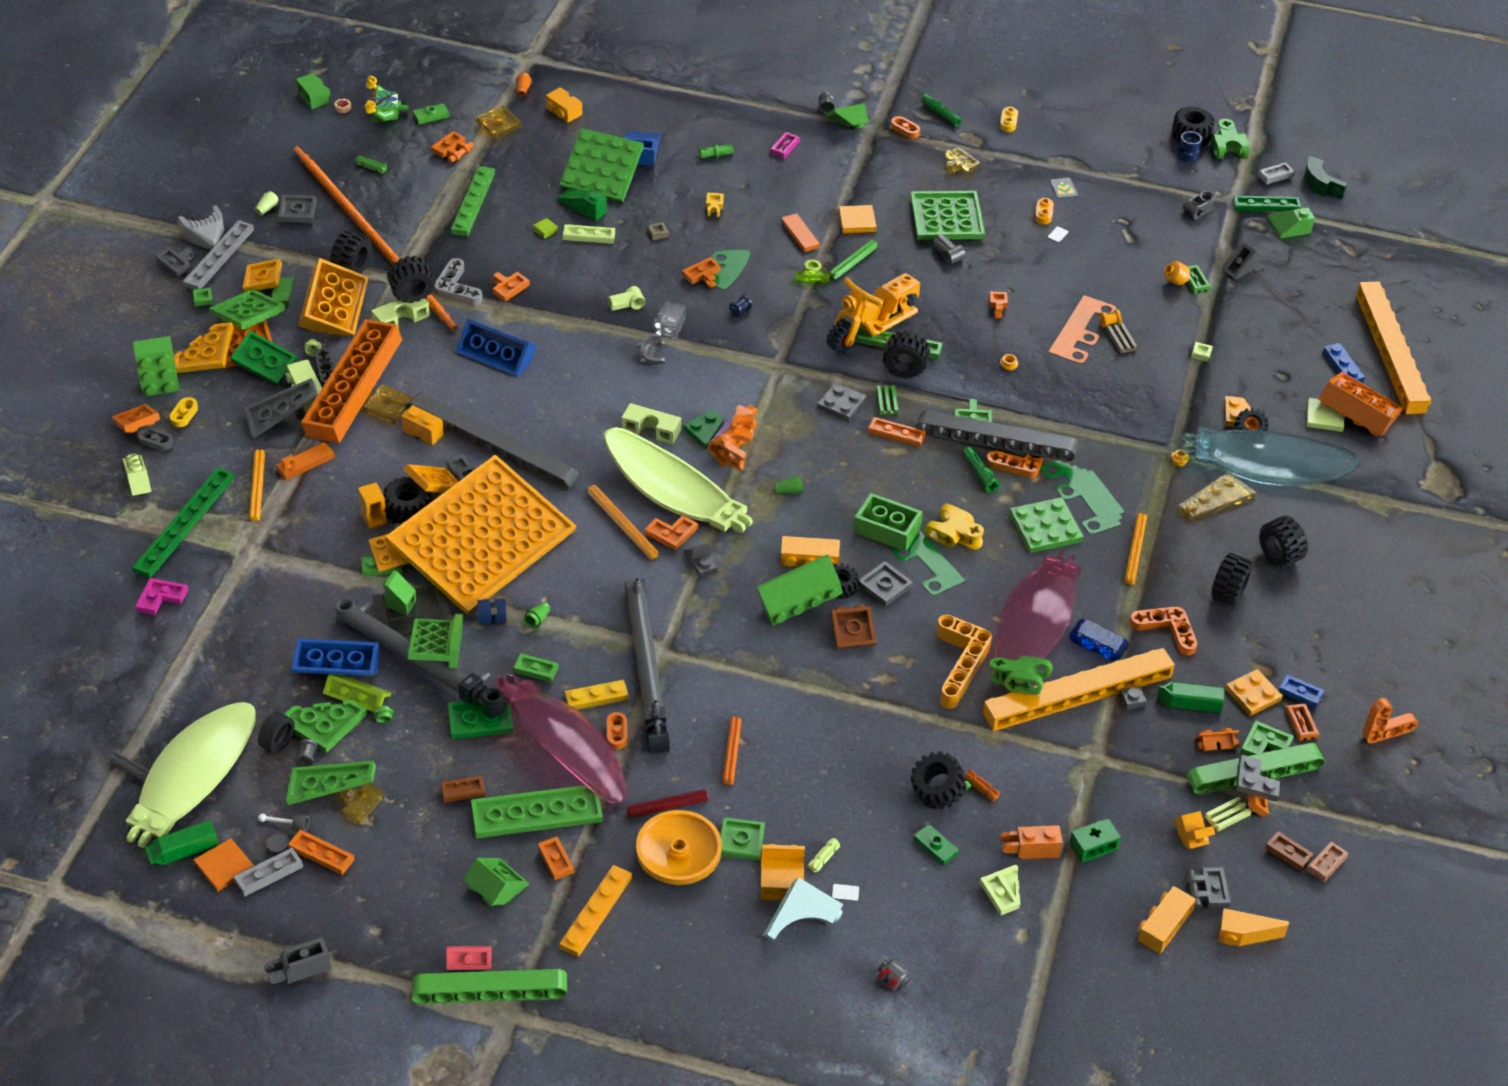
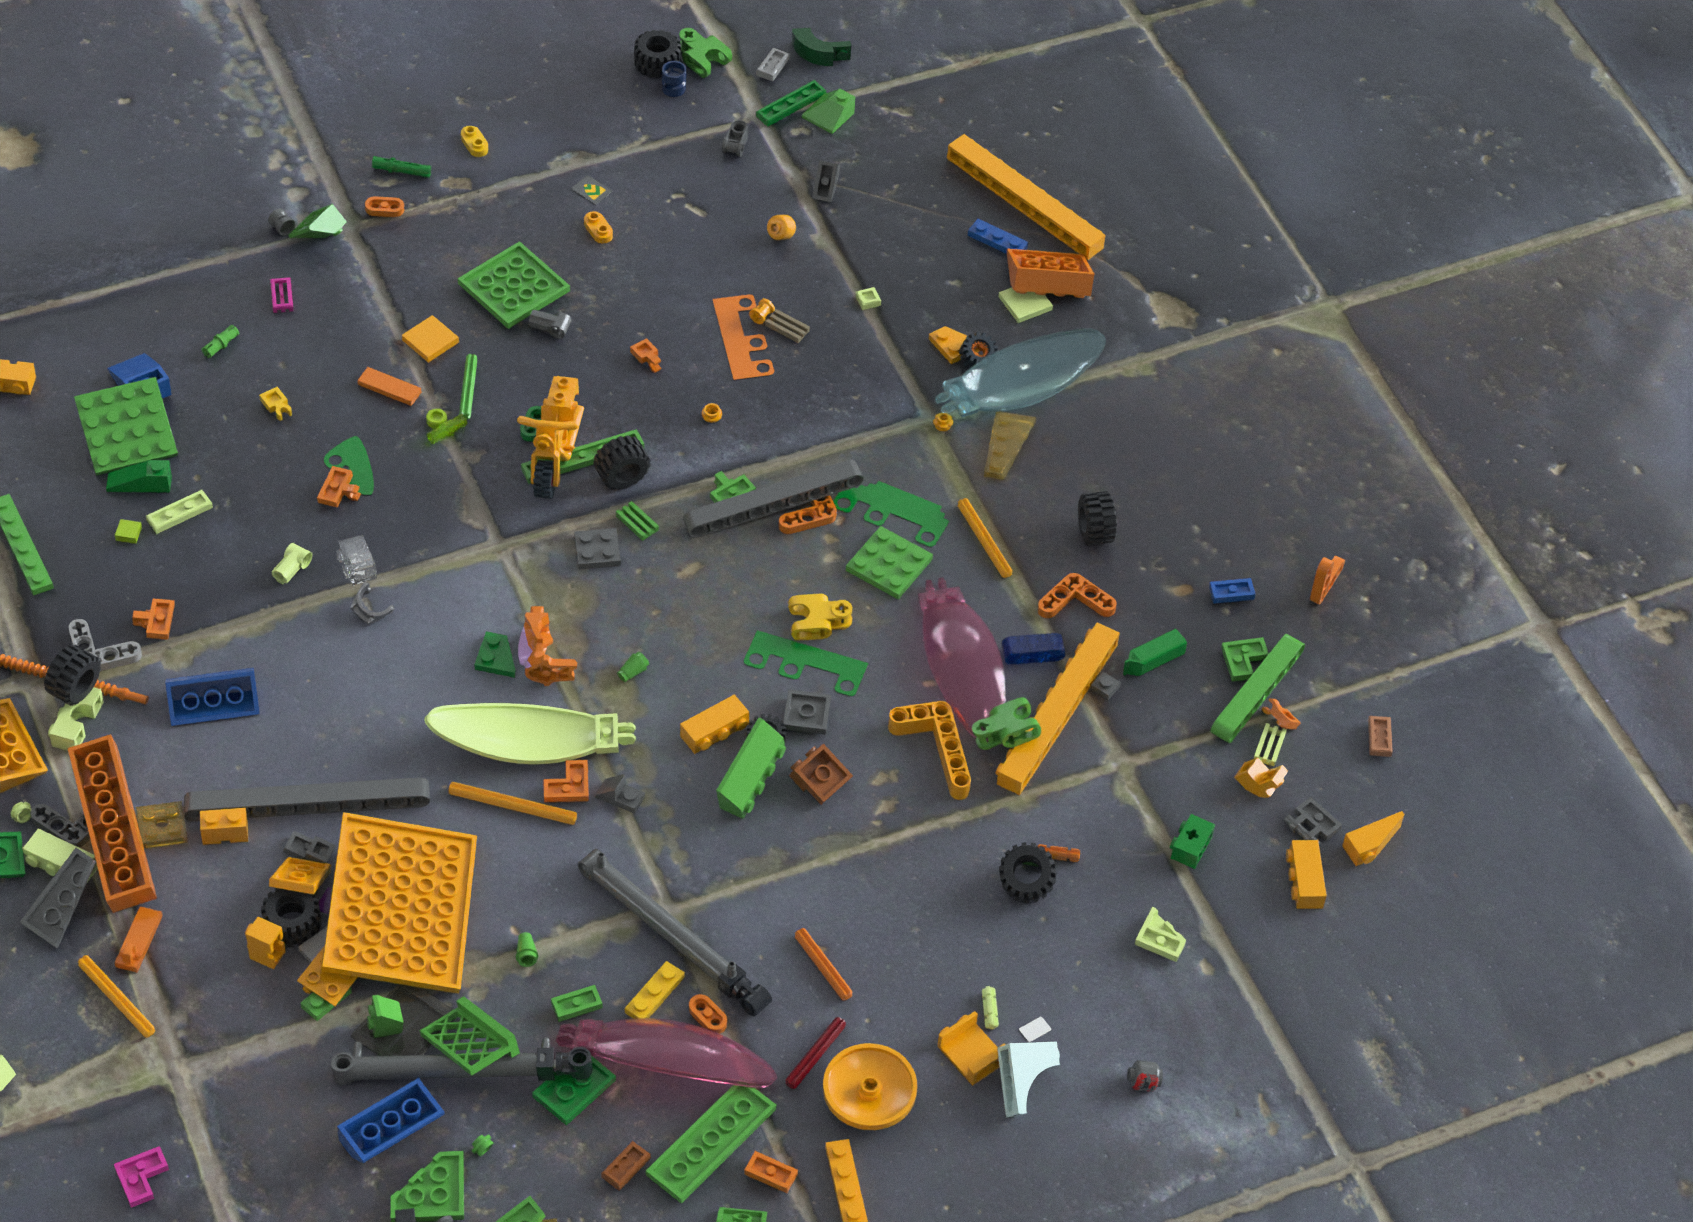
camera: 40 degrees left, 5 degrees up
green plate [132,467,235,579] -> none
lime panel [323,674,392,711] -> none
dark blue wheel [478,598,507,625] -> none
yellowish green arch [622,403,681,445] -> none
dark tan tile [647,222,669,240] -> none
bright green tile [720,817,765,861] -> none
dark blue bush [729,295,752,317] -> none
bright green brick [854,493,923,552] -> none
orange tile [868,417,926,448] -> none
green plate [913,824,959,866] -> none
clear yellow hinge [945,146,981,173] -> none
green pin [962,447,1000,493] -> none
orange hinge [1000,825,1063,859] -> none
white sticker [1048,227,1069,242] -> none
bright green tile [1187,265,1211,294] -> none
orange hinge [1194,728,1239,752] -> none
light orange plate [1225,669,1283,716] -> none
plate [1236,754,1280,802] -> none
black tyre [1259,515,1308,568] -> none
dark orange plate [1265,831,1313,871] -> none
orange tile [1285,703,1319,741] -> none

